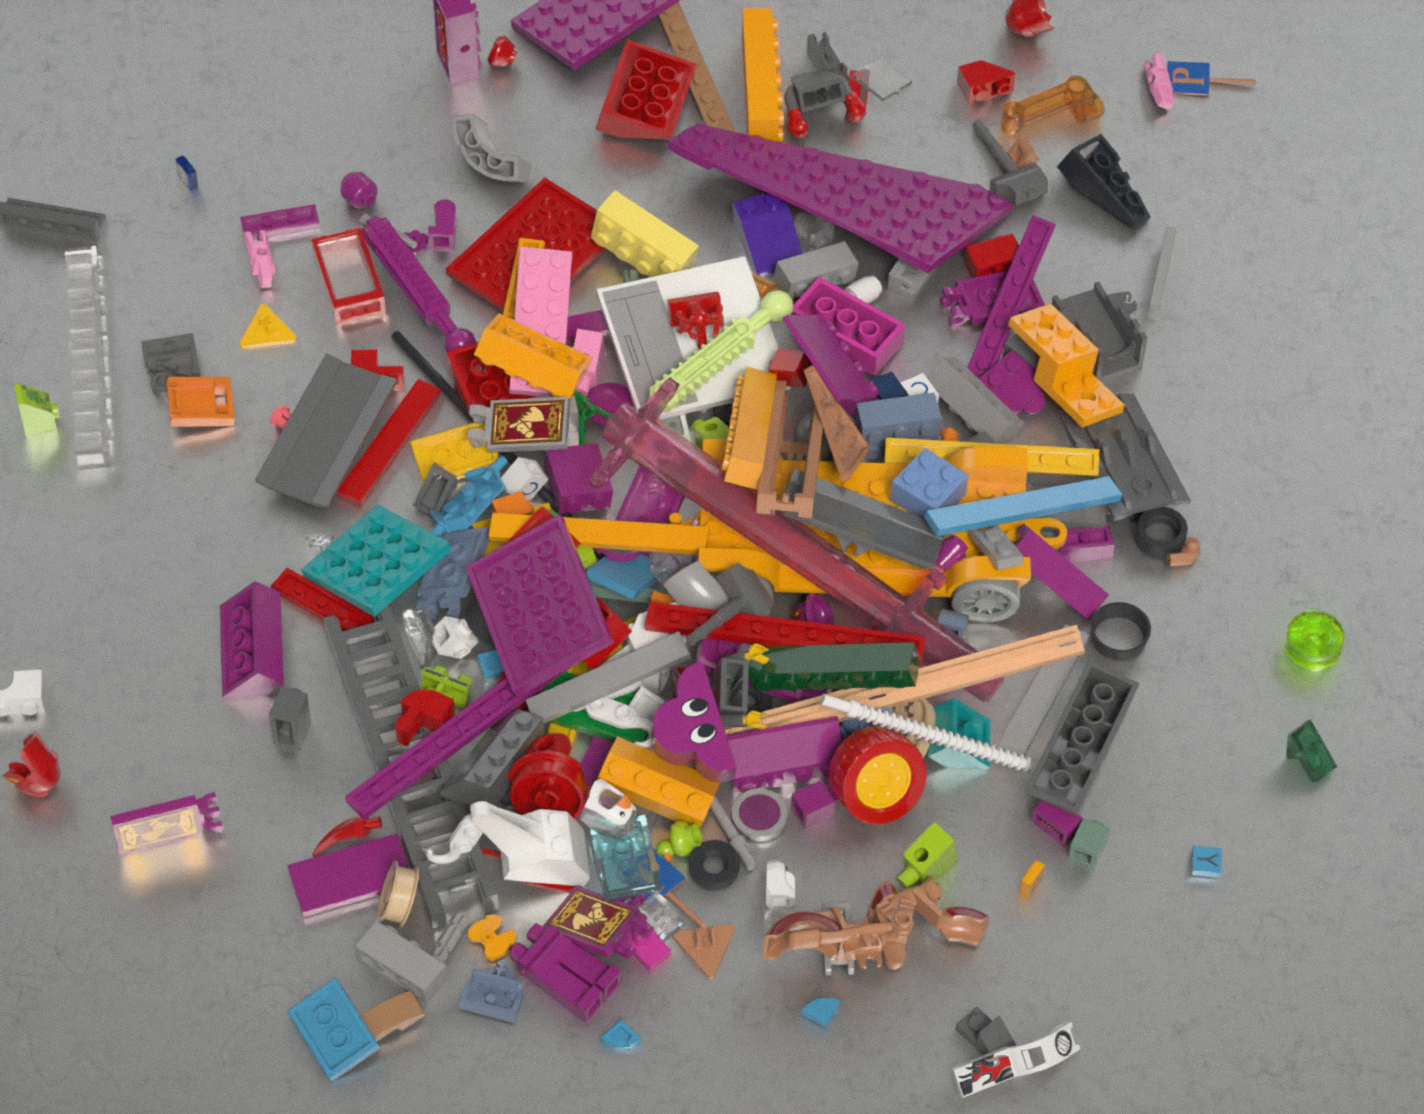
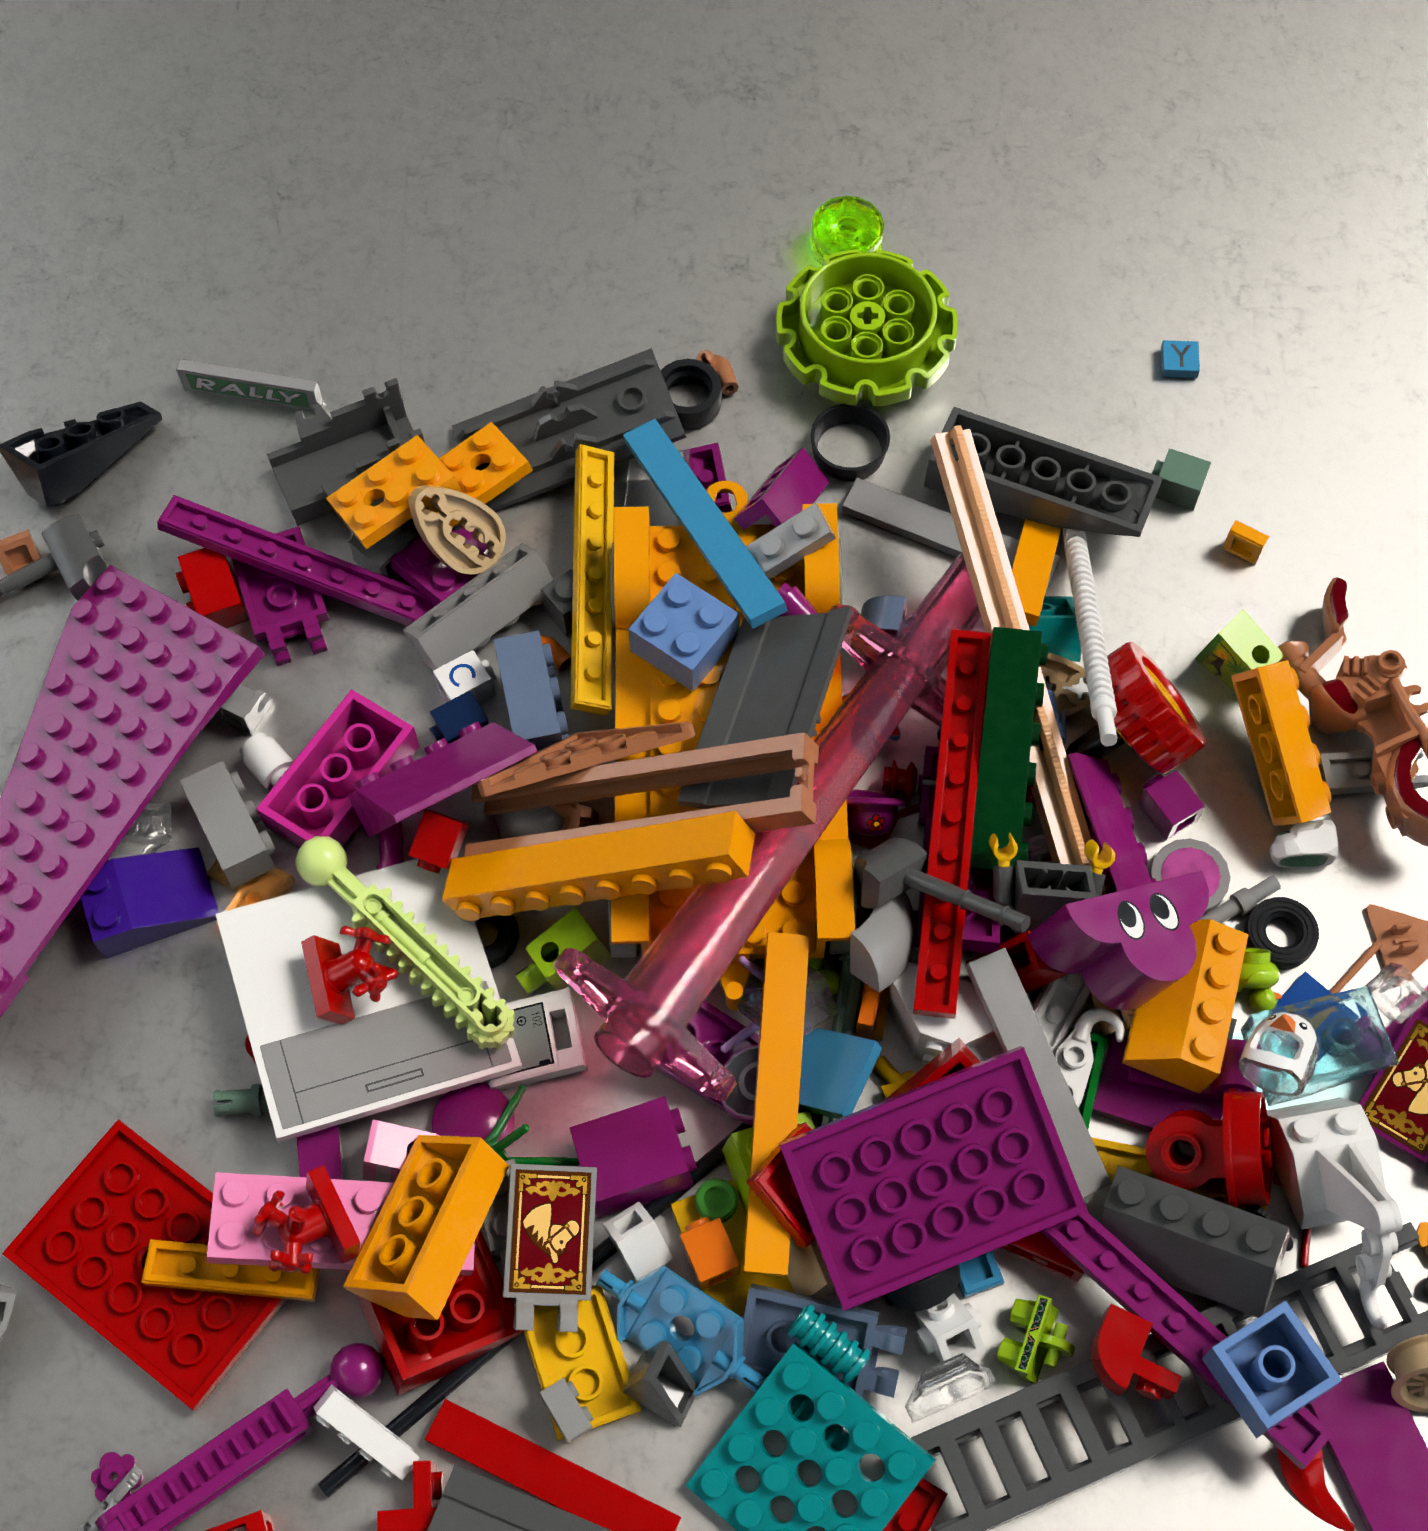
camera: 90 degrees left, 10 degrees up
magenta leg [428,199,457,249] -> none
light yellow brick [591,190,699,277] -> none
magenta piece [1031,800,1083,847] -> none
clear green slope [1286,719,1337,782] -> none
none -> red piece [253,1165,361,1274]
none -> white piece [313,1384,420,1480]
none -> tan piece [408,485,506,575]
none -> light grey piece [539,1377,594,1444]
none -> lime piece [776,249,958,406]
none -> teal piece [787,1304,870,1383]
none -> light orange tile [1012,519,1061,627]
none -> medium blue brick [1202,1300,1342,1439]
none -> light orange slope [1231,660,1331,826]

